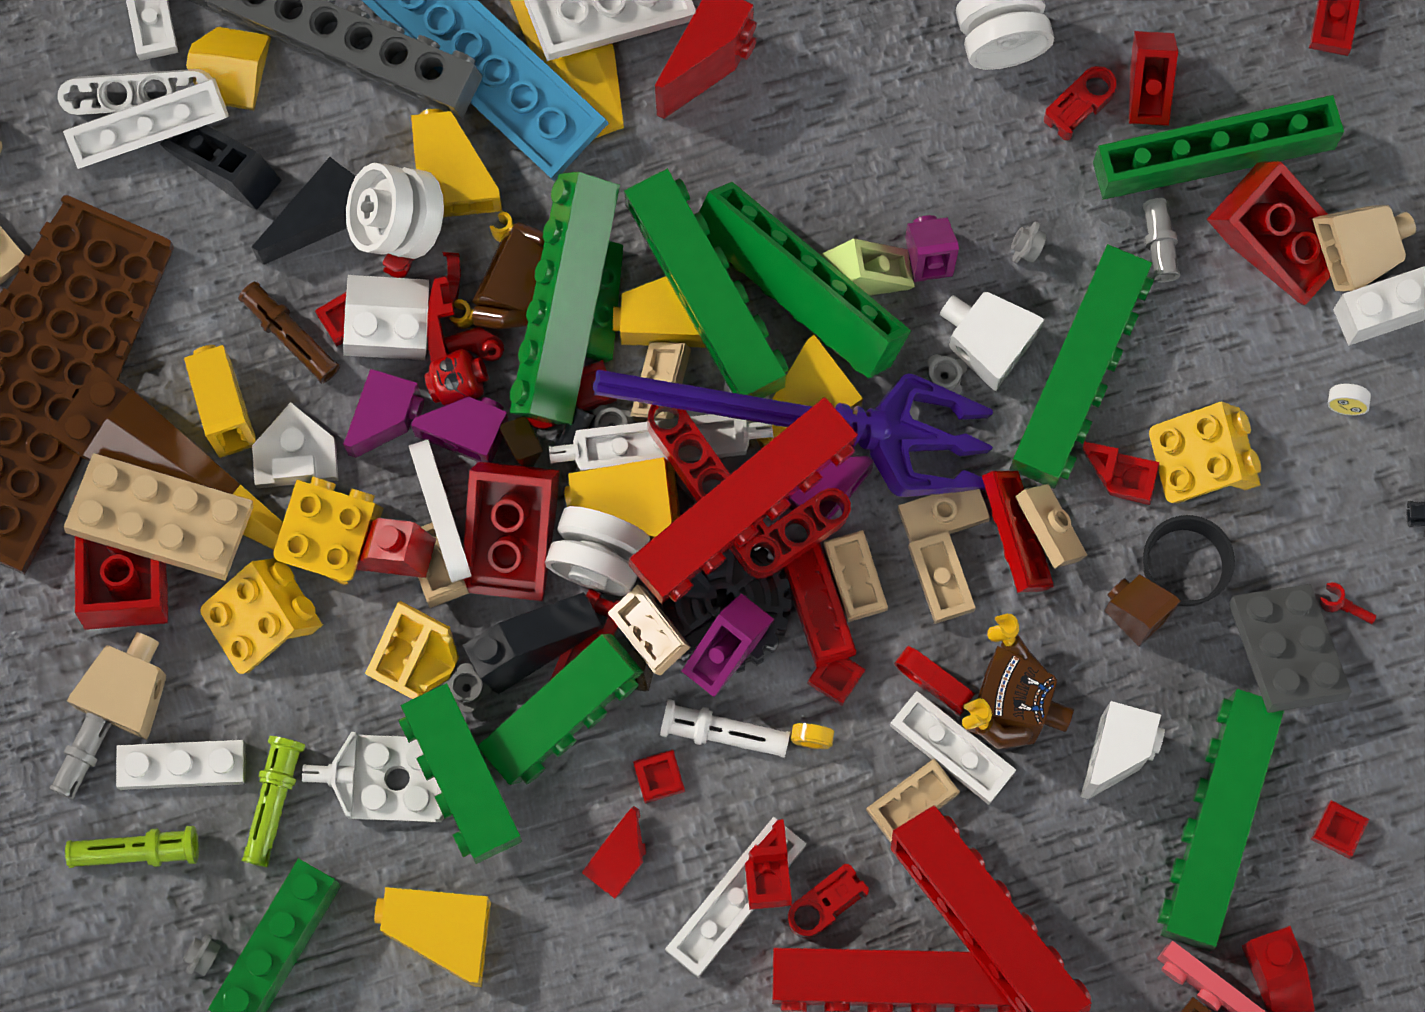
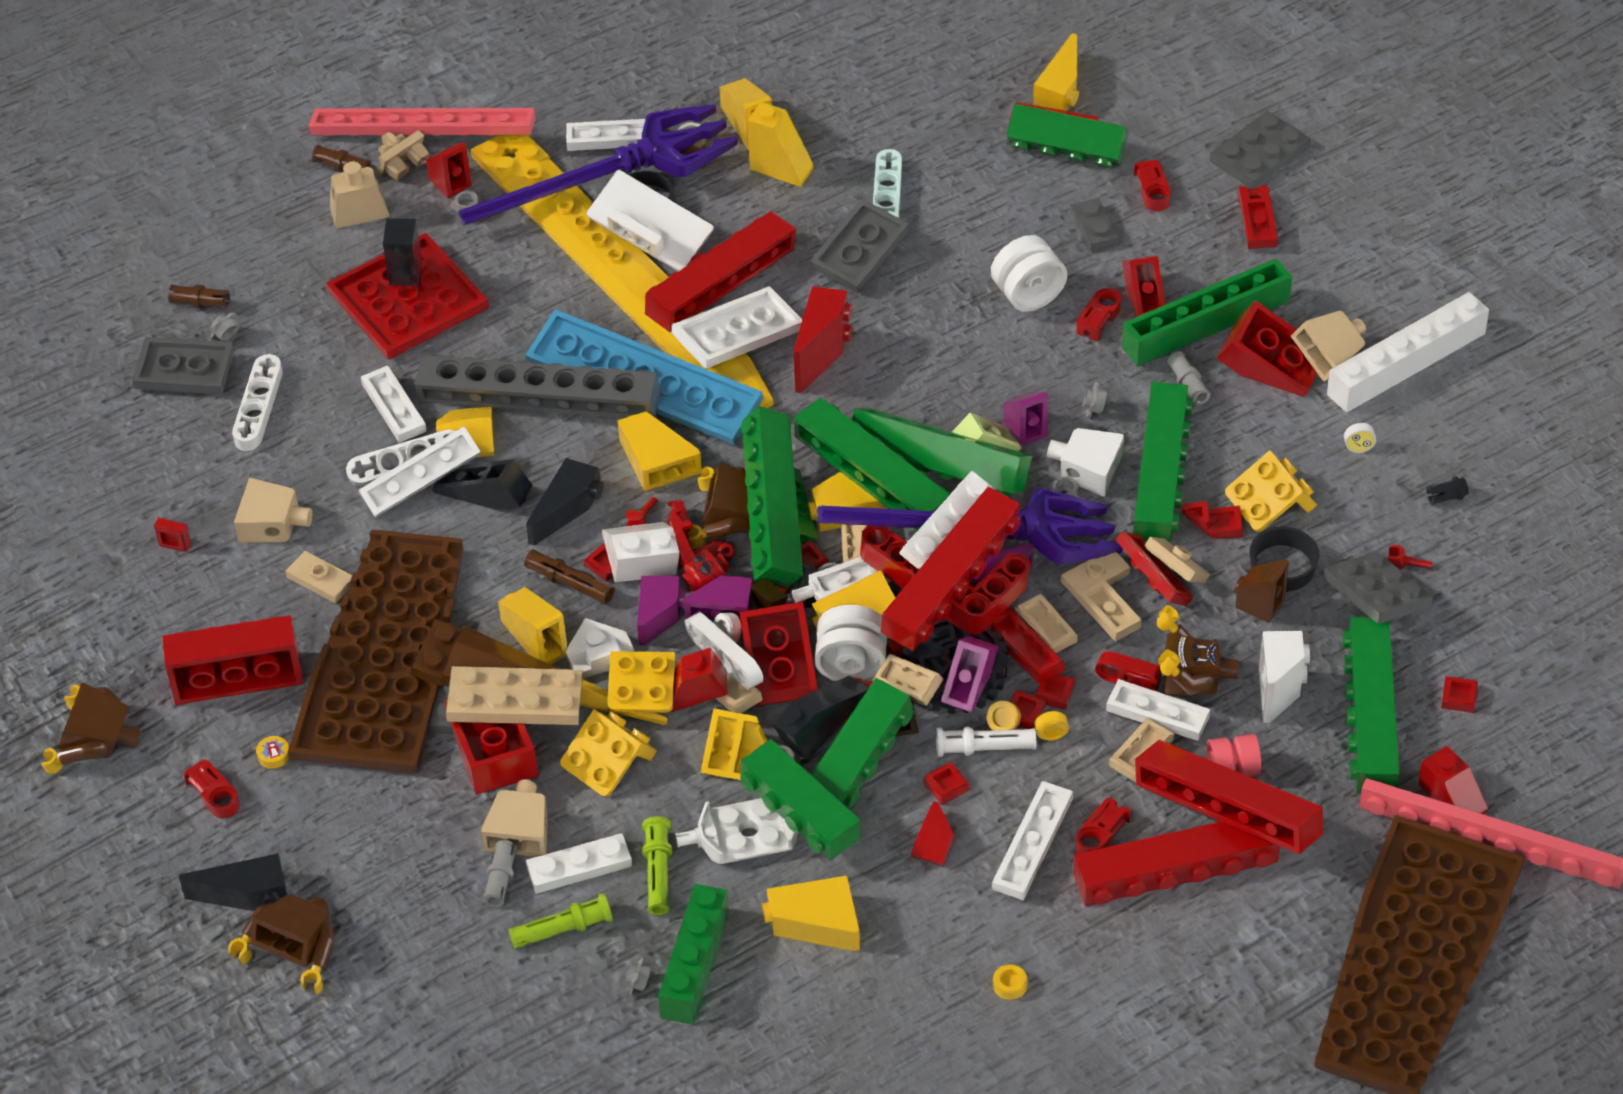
camera: 15 degrees left, 25 degrees down
white wheel [346,163,444,259] -> none
red slope [745,819,792,910] -> none
none -> white tile [713,613,741,643]
none -> white plate [899,471,996,569]
none -> yellow tile [986,701,1021,730]
none -> red tile [1009,690,1046,729]
none -> coral wheel [1206,733,1261,777]

